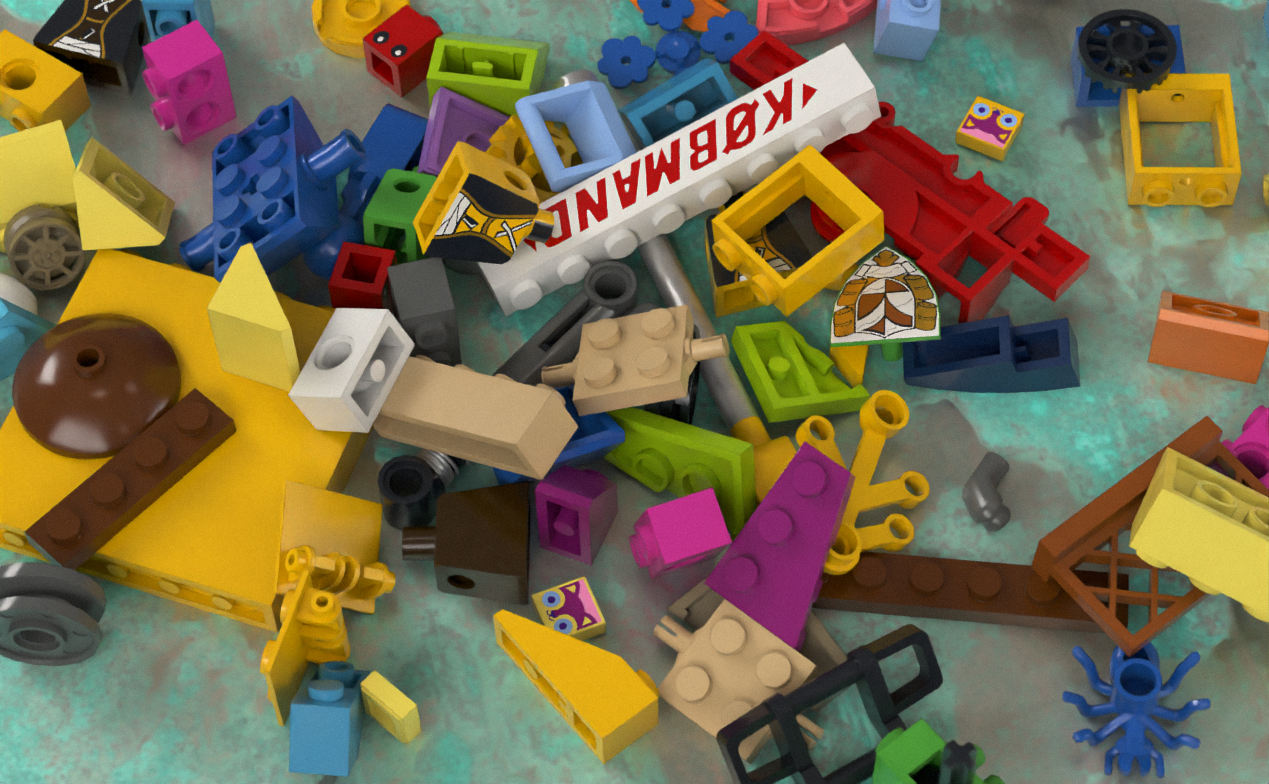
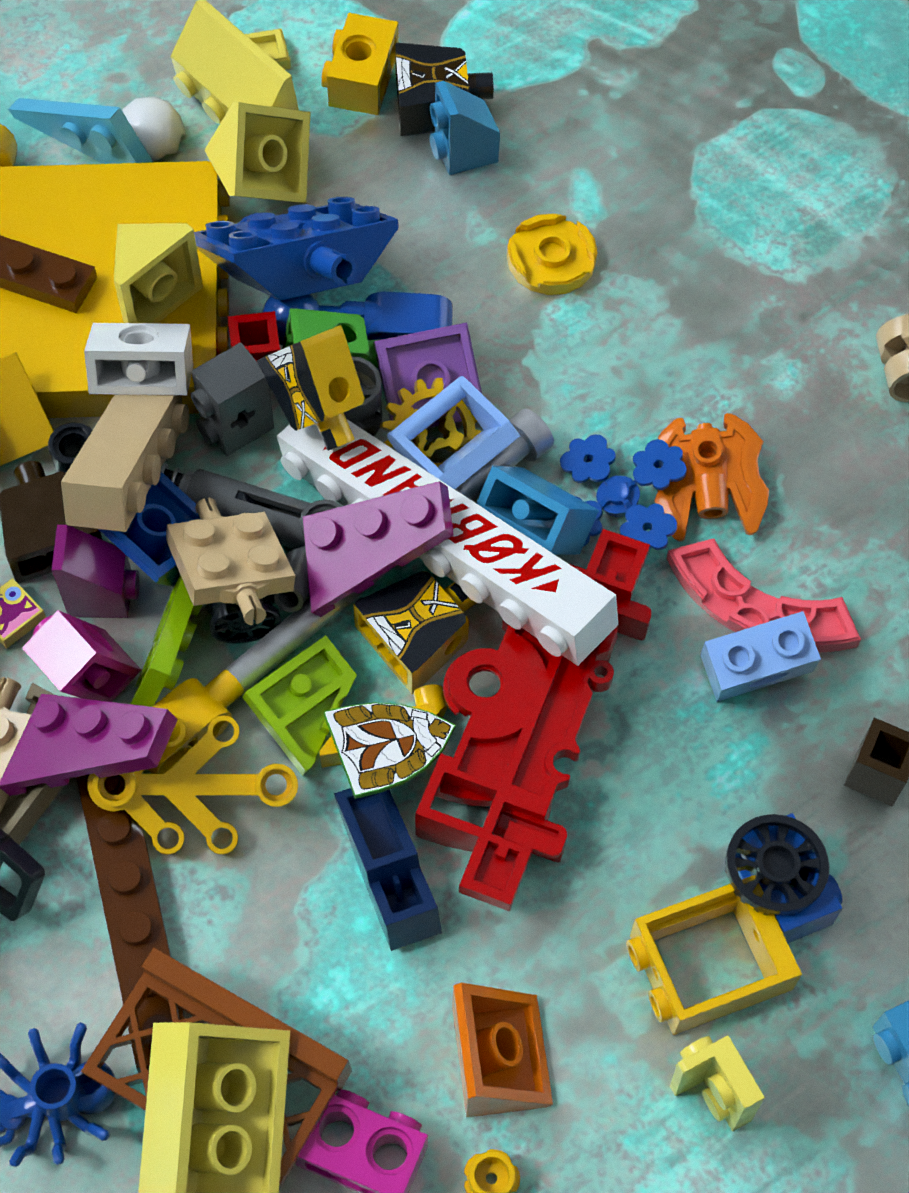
camera: 65 degrees right, 5 degrees up
dark tan wheel [3,204,85,290] -> none
reddish brown dish [12,313,181,459] -> none
dark pink brick [142,19,237,145] -> none
red brick [362,4,444,98] -> none
lime slope [426,32,550,117] -> none
yellow window [711,145,884,317] -> none
tile [955,95,1025,161] -> none
dark grey arm [962,452,1011,532] -> none
none -> wing [303,481,454,617]

